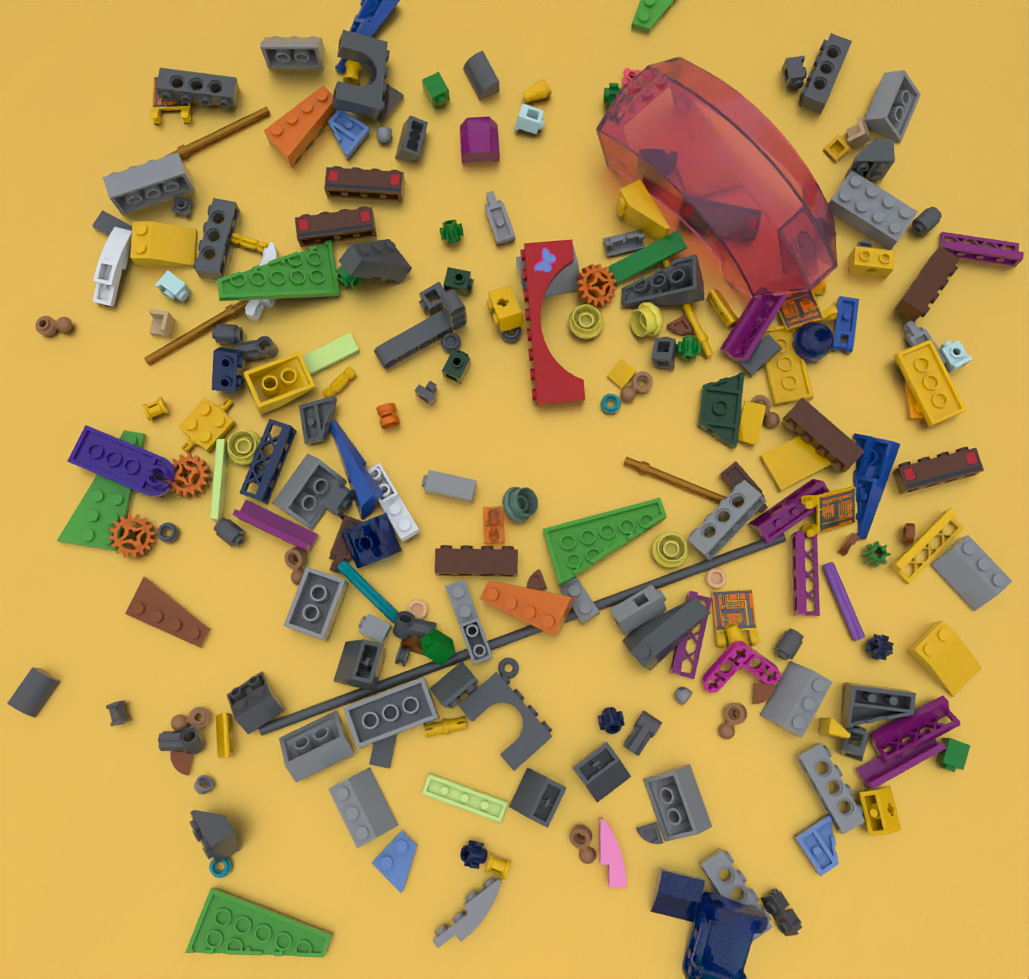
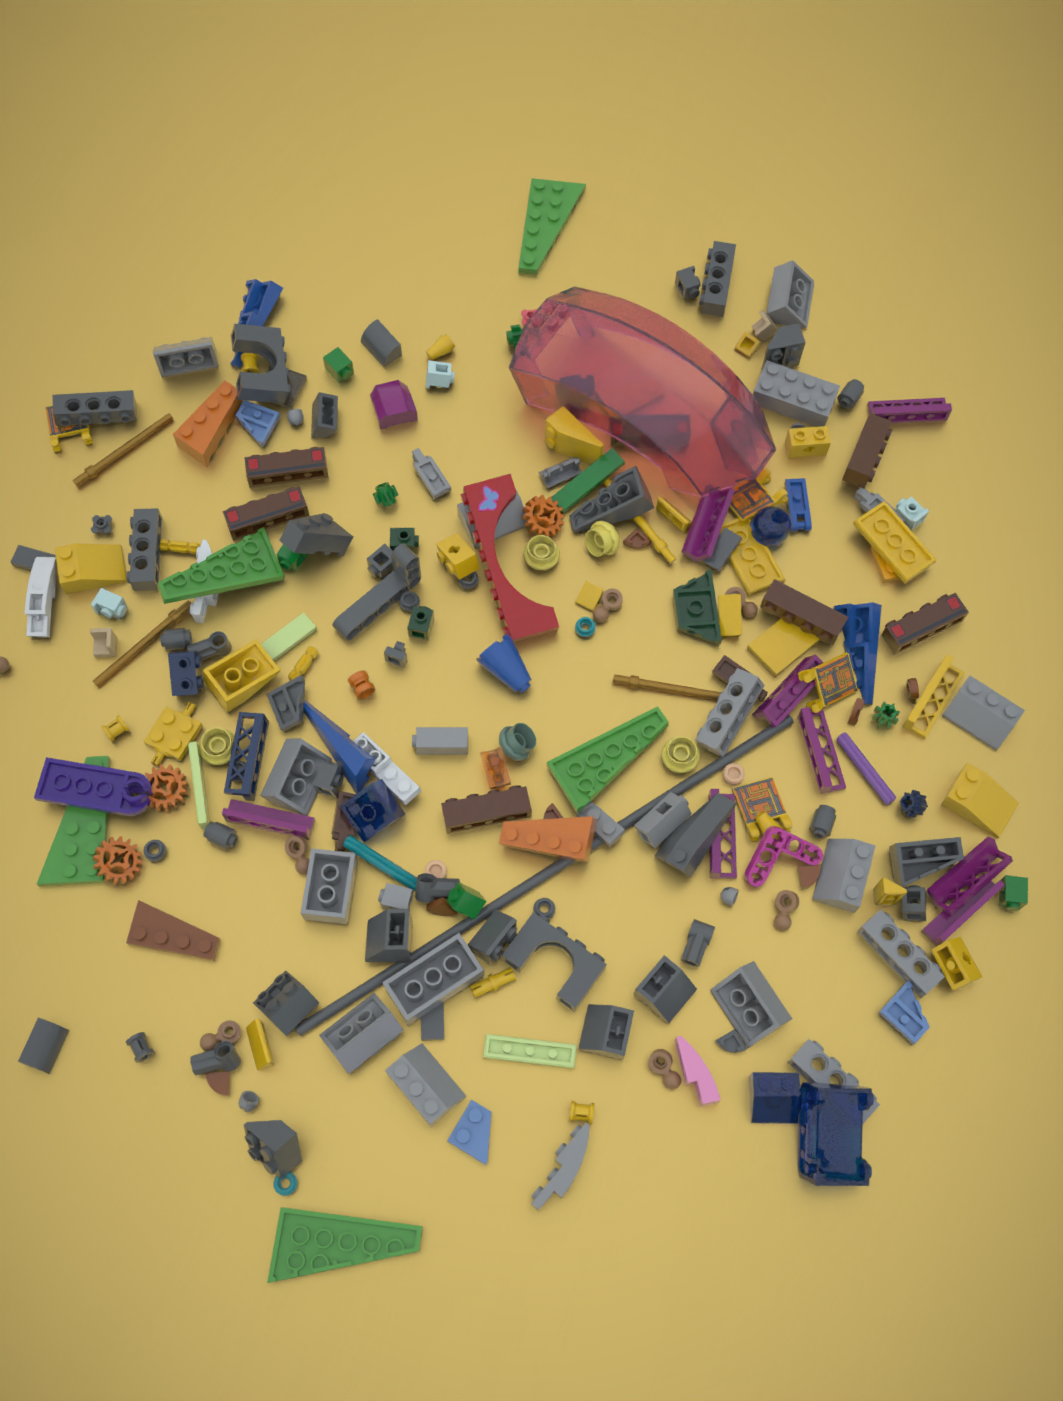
camera: 15 degrees left, 10 degrees down
light grey brick [103,153,195,215] -> none
dark grey bush [395,646,411,666] -> none
light grey slope [445,579,493,664] -> none
dark blue gear [460,840,487,869] -> none
dark blue gear [598,707,625,734] -> none
dark grey brick [651,337,677,369] -> none
green gear [677,336,702,360] -> none
dark grey hinge [761,888,802,936] -> none
none -> blue cone [476,634,532,693]

